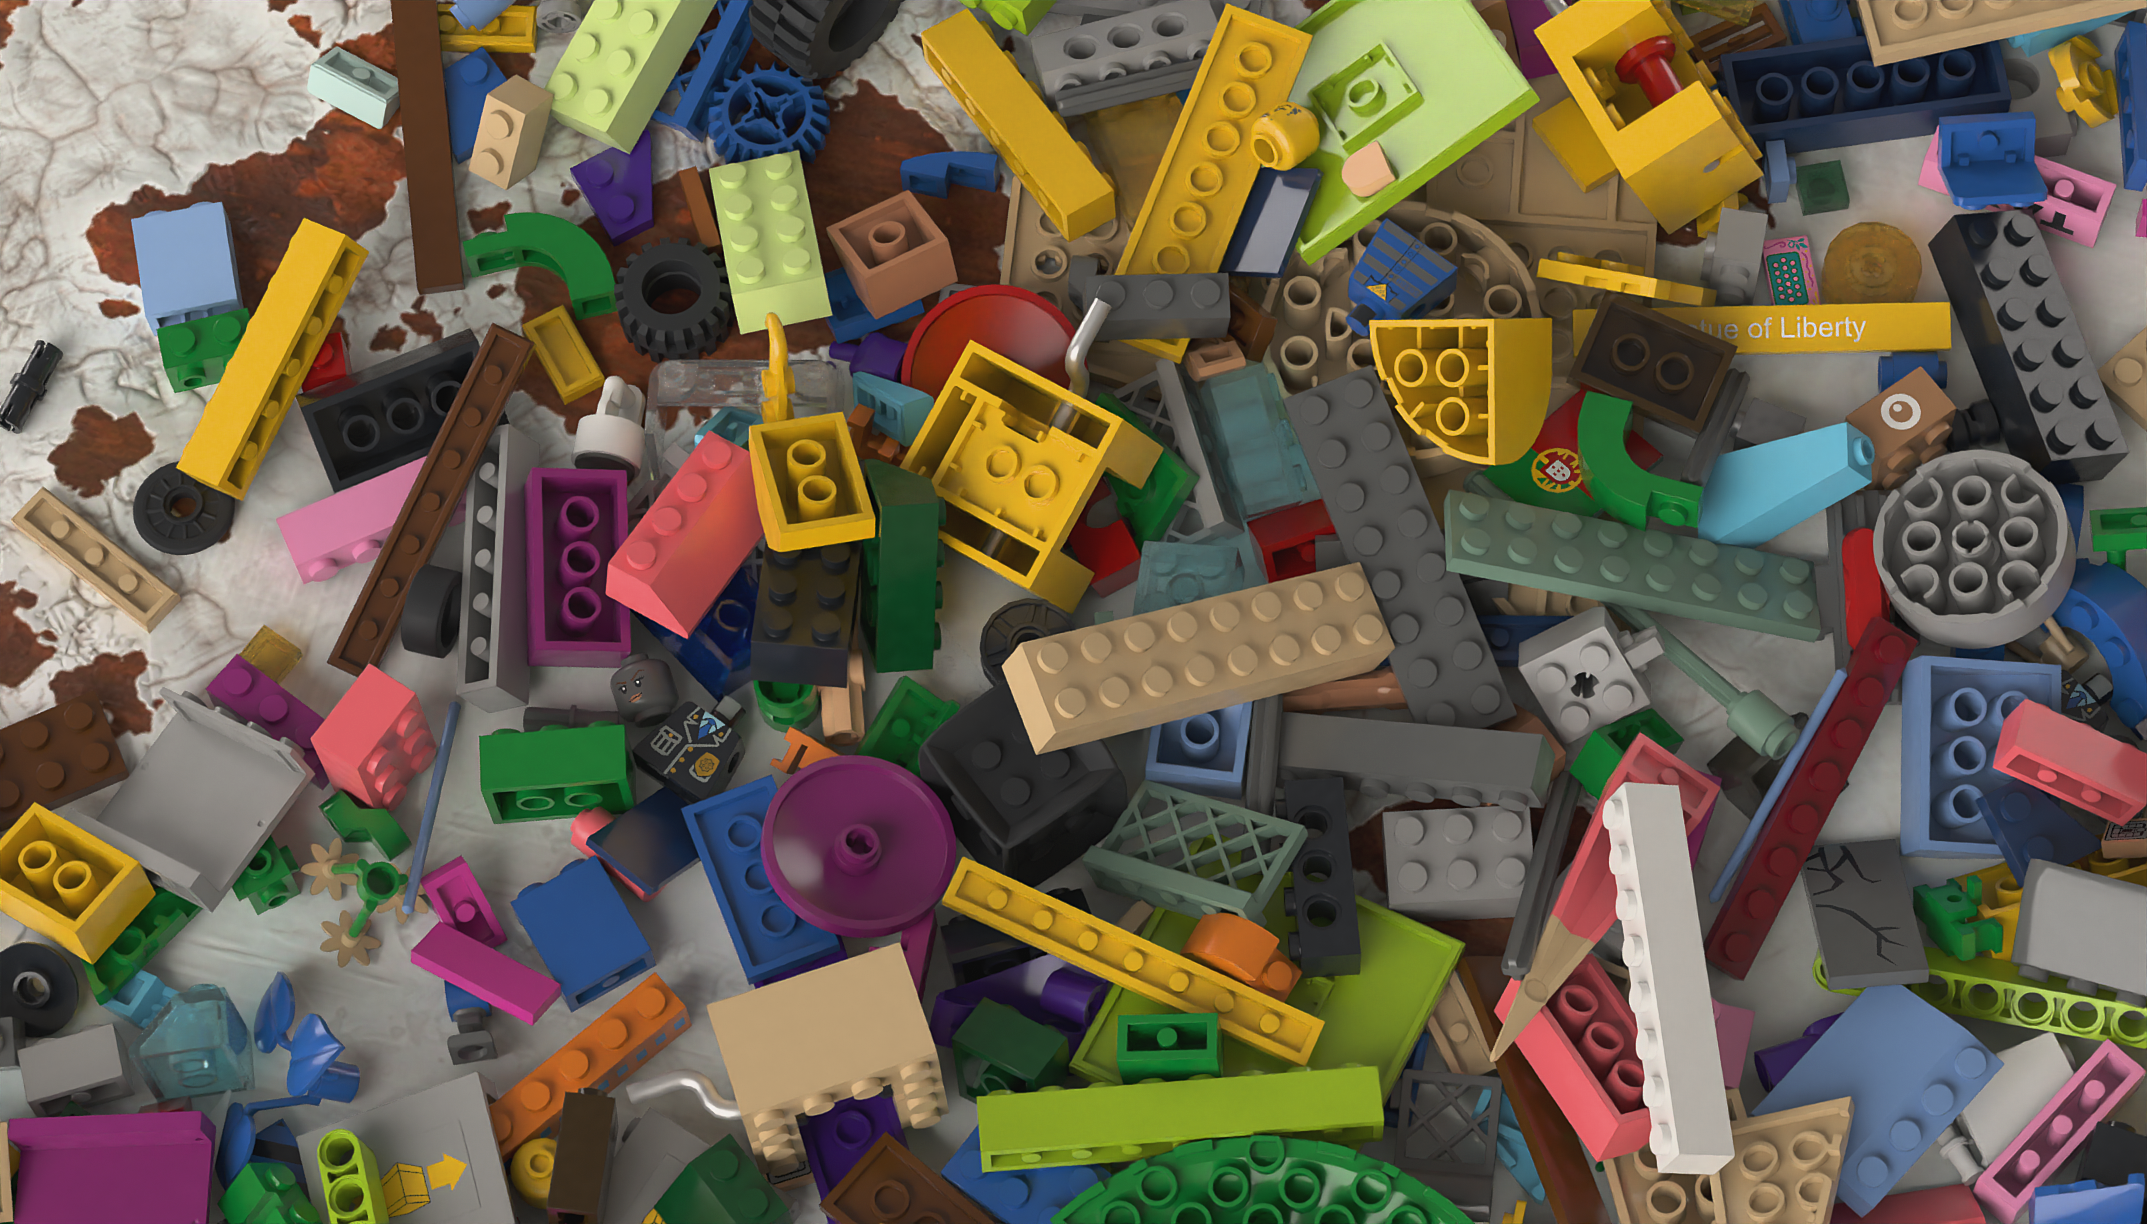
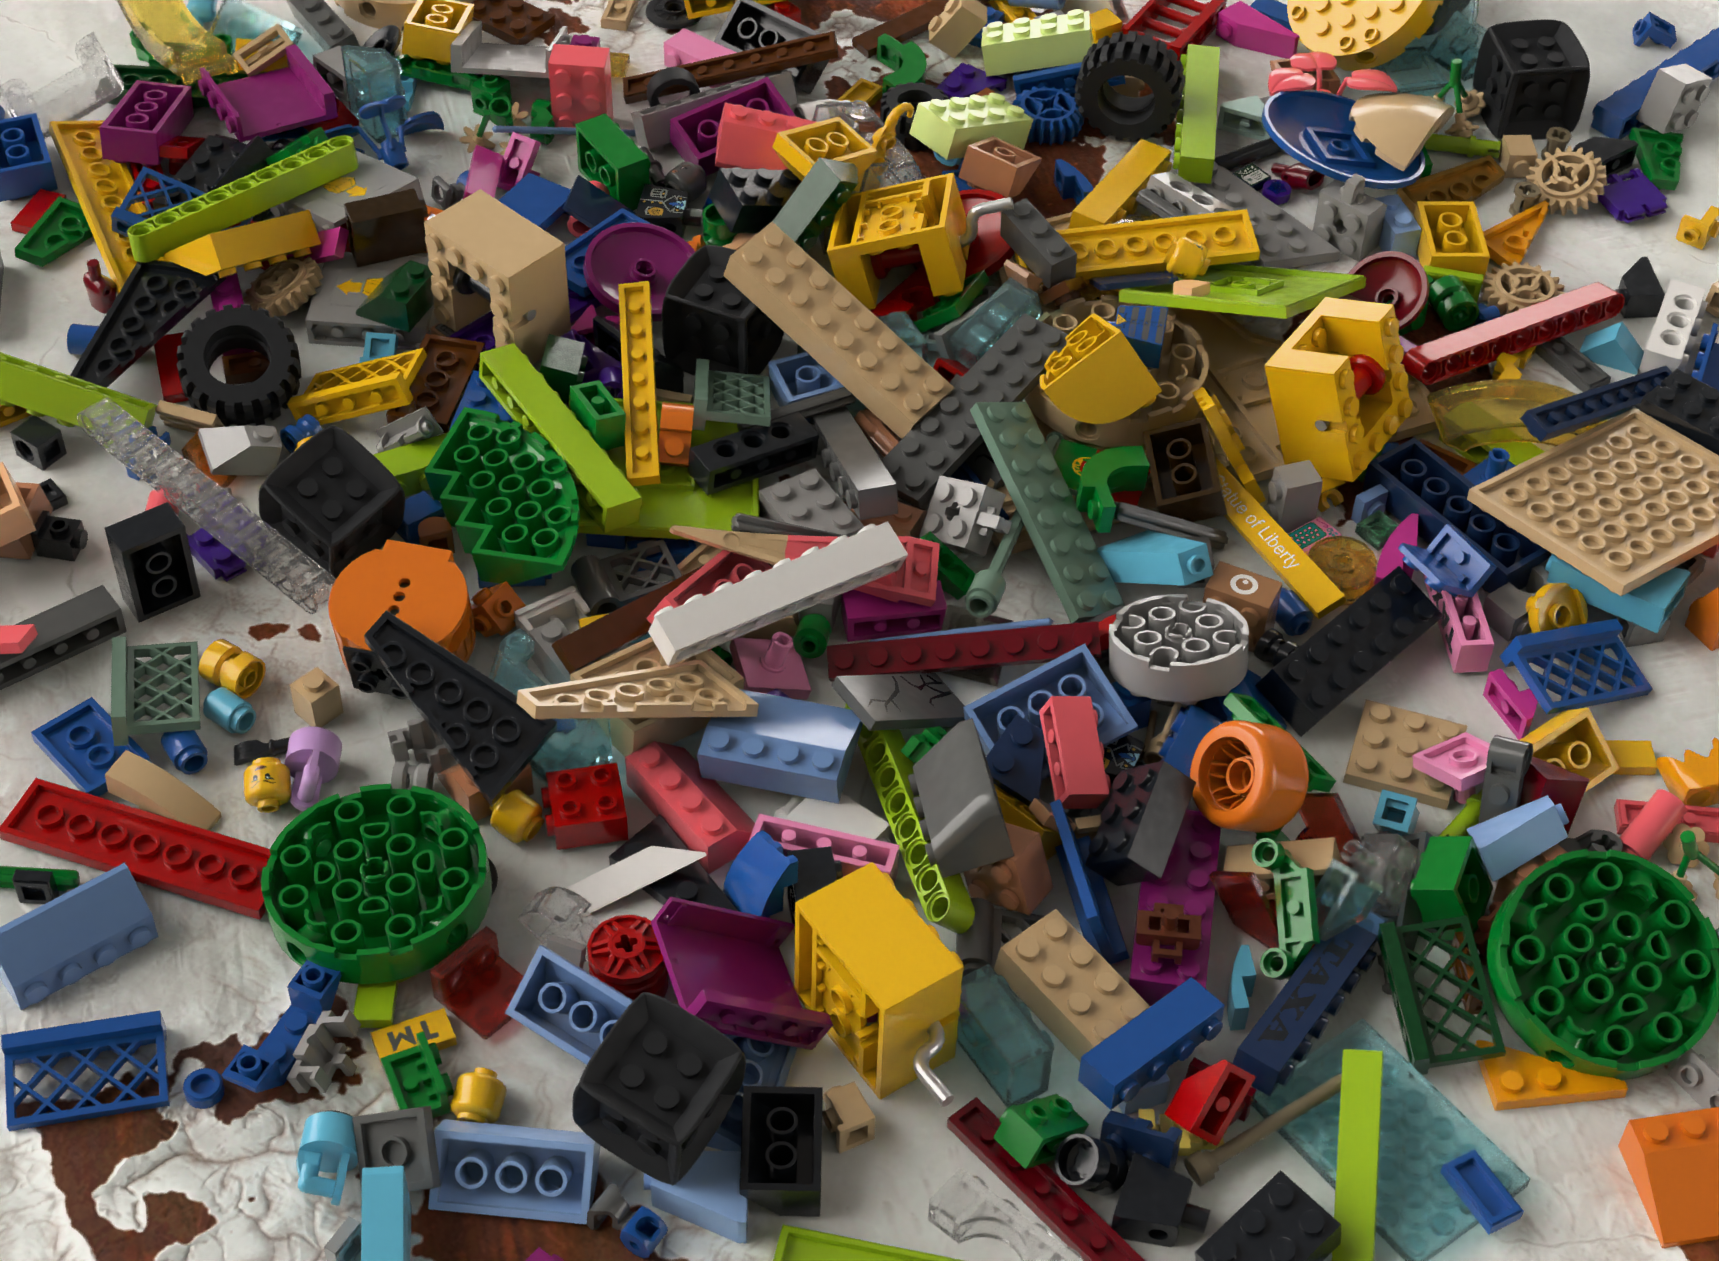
camera: 55 degrees right, 20 degrees down
none -> dark pink slope [1372,513,1418,587]

